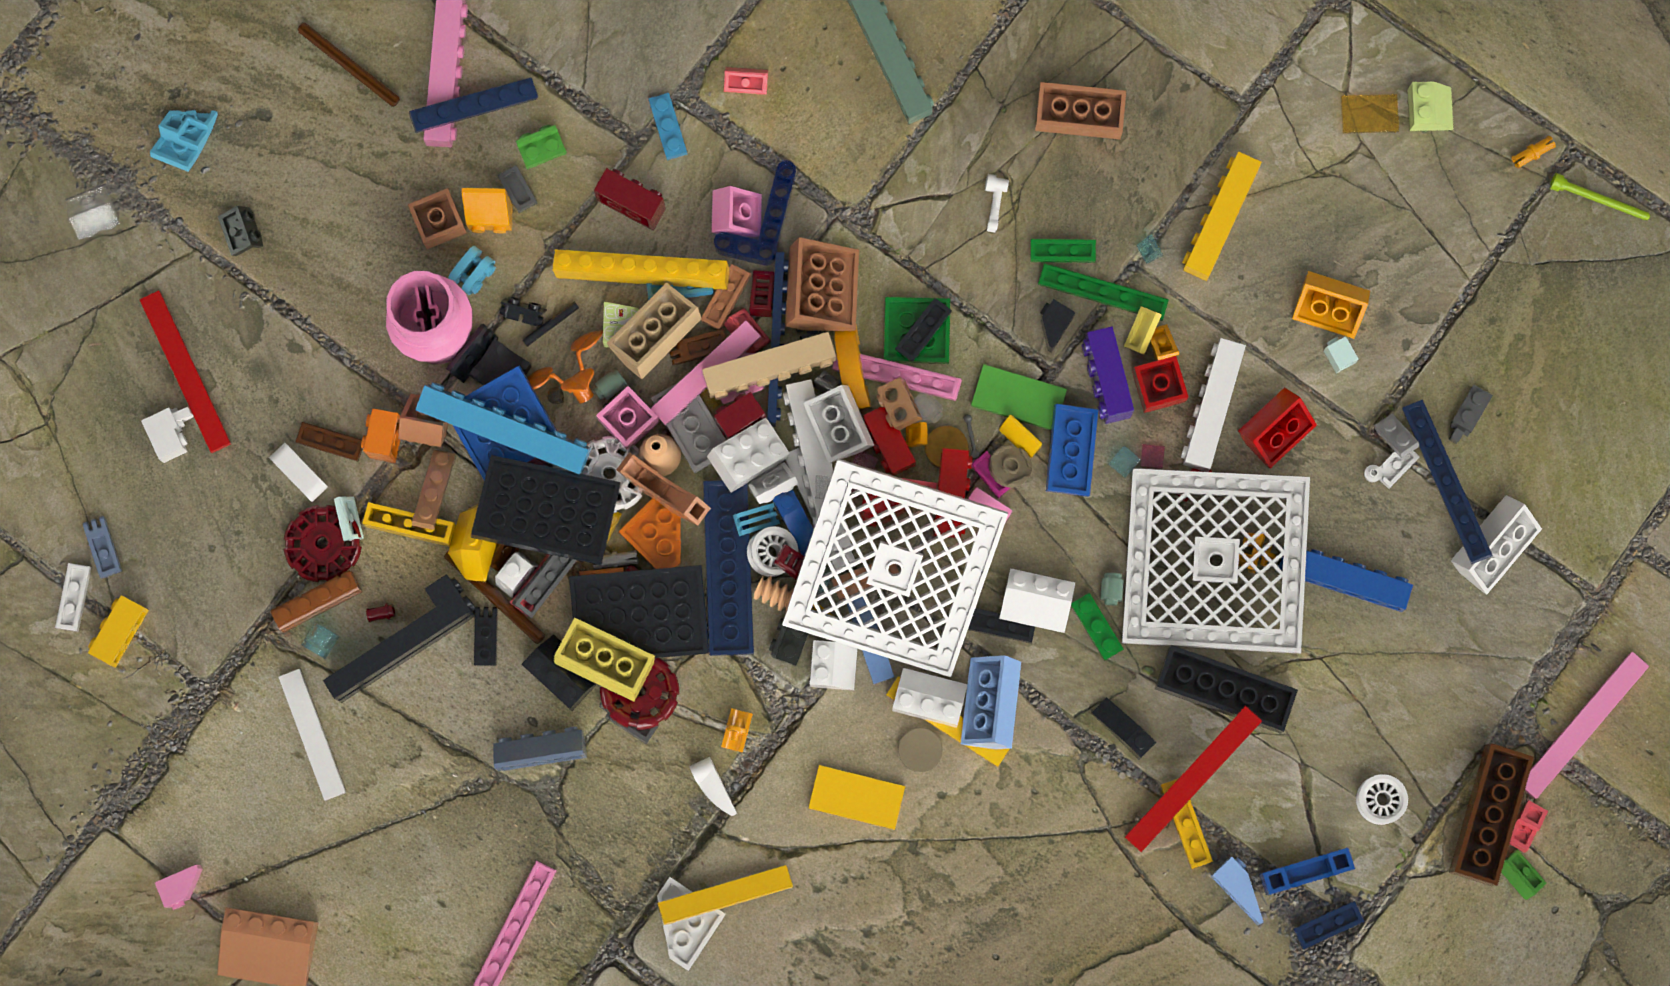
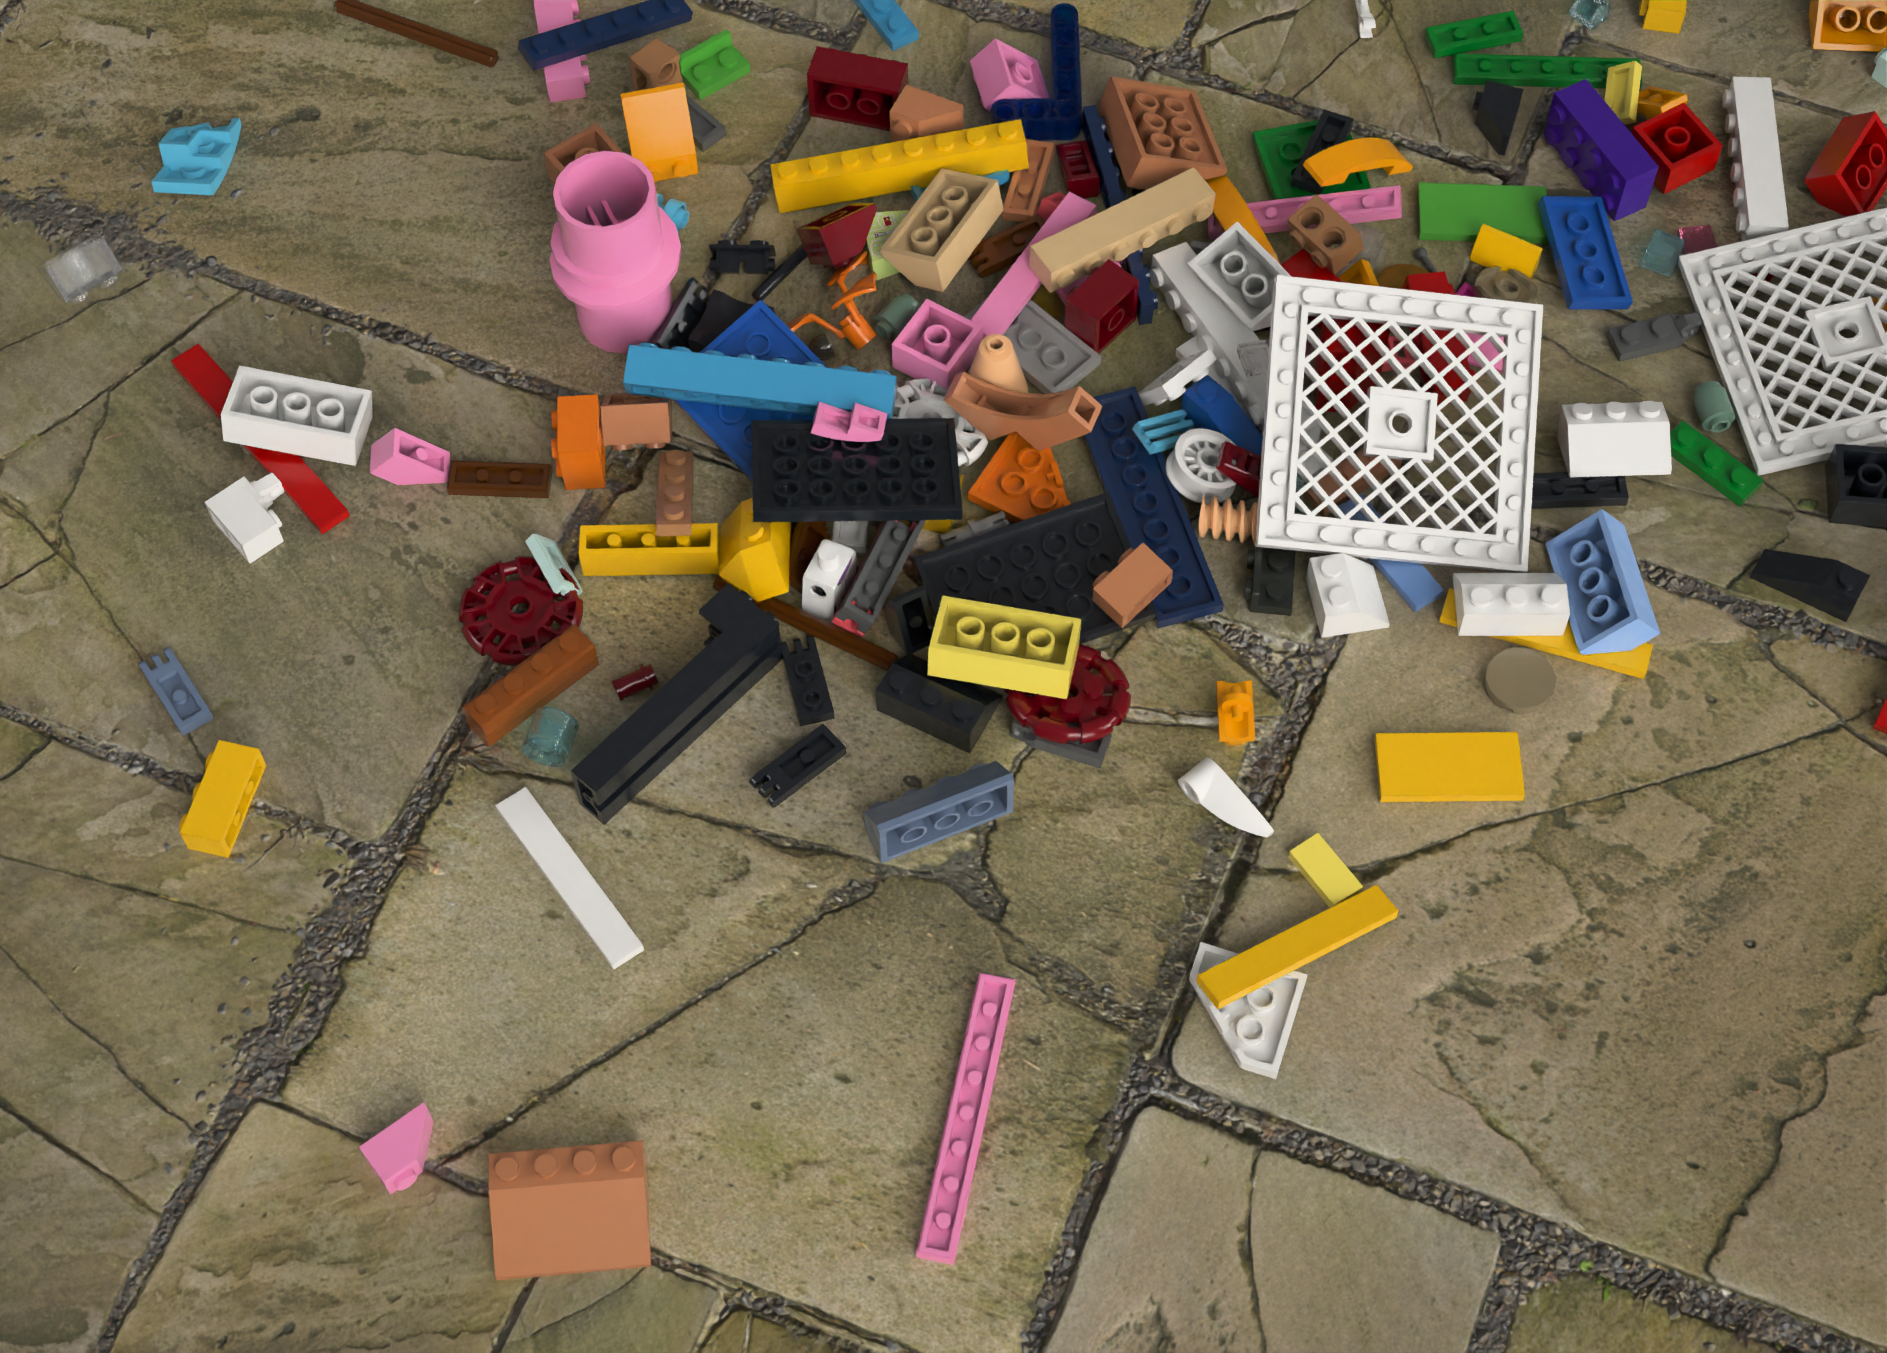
camera: 15 degrees left, 20 degrees down
white tile [55,563,92,632] -> none
pearl dark grey bracket [218,206,263,256] -> none
white beam [269,443,328,502] -> none
white brick [707,418,790,492] -> none
none -> white brick [221,365,372,466]
none -> bright pink slope [370,428,450,485]
none -> medium nougat brick [629,38,683,91]
none -> black hinge [749,724,846,808]
none -> dark red slope [796,203,877,269]
none -> bright pink slope [811,402,887,442]
none -> black slope [883,585,934,655]
none -> nougat slope [890,84,964,142]
none -> nougat brick [1093,543,1173,628]
none -> light yellow tile [1288,833,1363,908]
none -> light orange slope [1303,138,1413,187]
none -> dark grey hinge [1606,312,1703,362]

